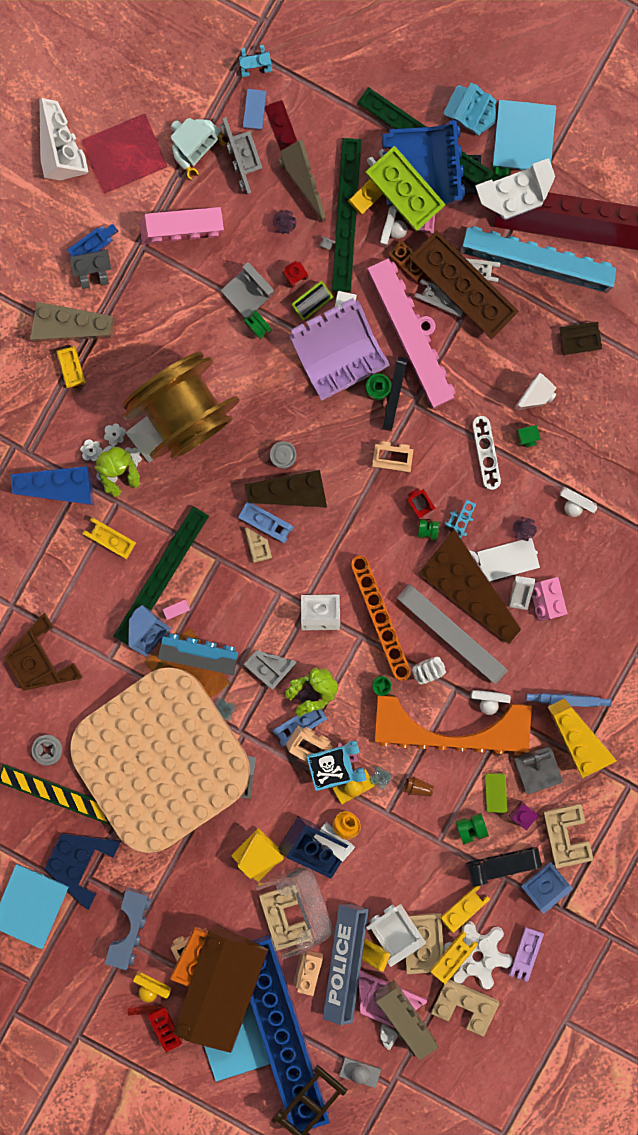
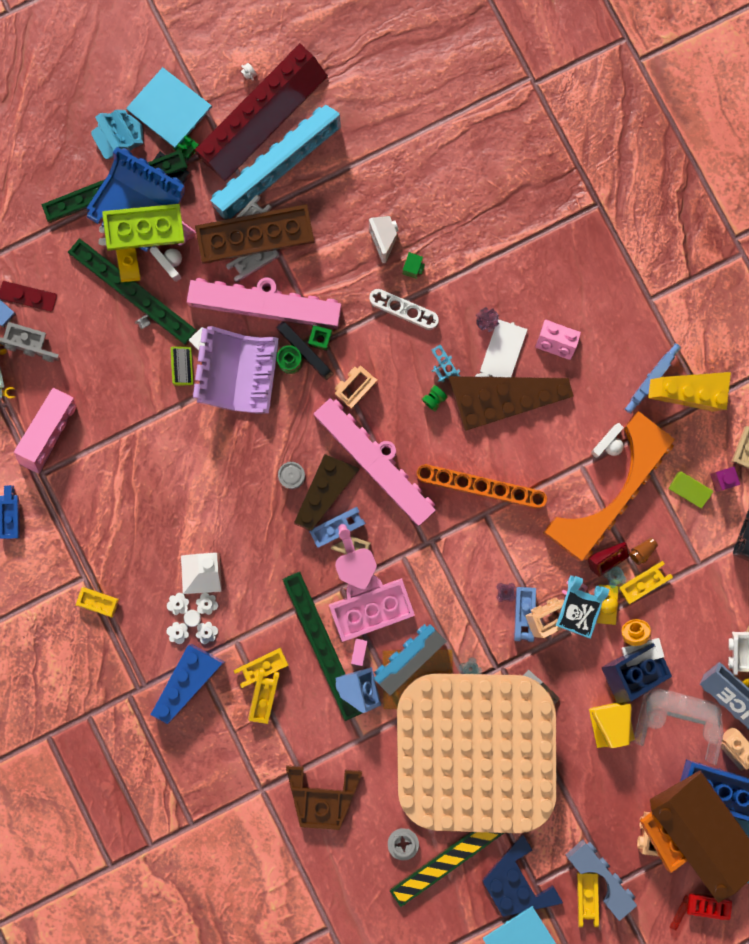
camera: 50 degrees left, 5 degrees down
dark tan wedge [30,302,116,343] -> none
dark grey plate [69,249,111,289] -> none
lime hair [95,447,140,497] -> none
pearl gold wheel [122,351,240,459] -> none
yellow tile [133,971,171,1003] -> none
light grey bracket [221,262,275,318] -> none
green wheel [243,310,272,340] -> none
light grey wing [244,650,297,690] -> none
tan plate [259,883,313,951] -> none
clear purple gear [273,209,296,234] -> none
dark tan wedge [279,140,326,223] -> none
red window [282,261,309,288] -> none
lime hair [285,667,338,717] -> none
white bracket [301,595,340,630] -> none
green wheel [372,676,392,696] -> none
dark orange slope [388,240,425,283] -> none
light grey beam [396,584,508,685] -> none
red window [407,488,436,519] -> none
white gear [412,657,446,684] -> none
green wheel [455,813,489,845] -> none
white piece [475,158,555,220] -> none
white tile [509,576,535,610] -> none
flat silver plate [514,746,563,795] -> none
dark brown plate [559,322,602,356] -> none
white tile [560,486,597,517] -> none
none -> white plate [241,63,258,80]
none -> yellow hinge [248,669,279,724]
none -> green plate [308,325,332,351]
none -> bright pink hinge [314,398,435,527]
none -> bright pink plate [329,524,415,642]
none -> yellow hinge [577,872,599,927]
none -> dark red slope [588,542,629,577]
none -> yellow hinge [618,561,673,604]

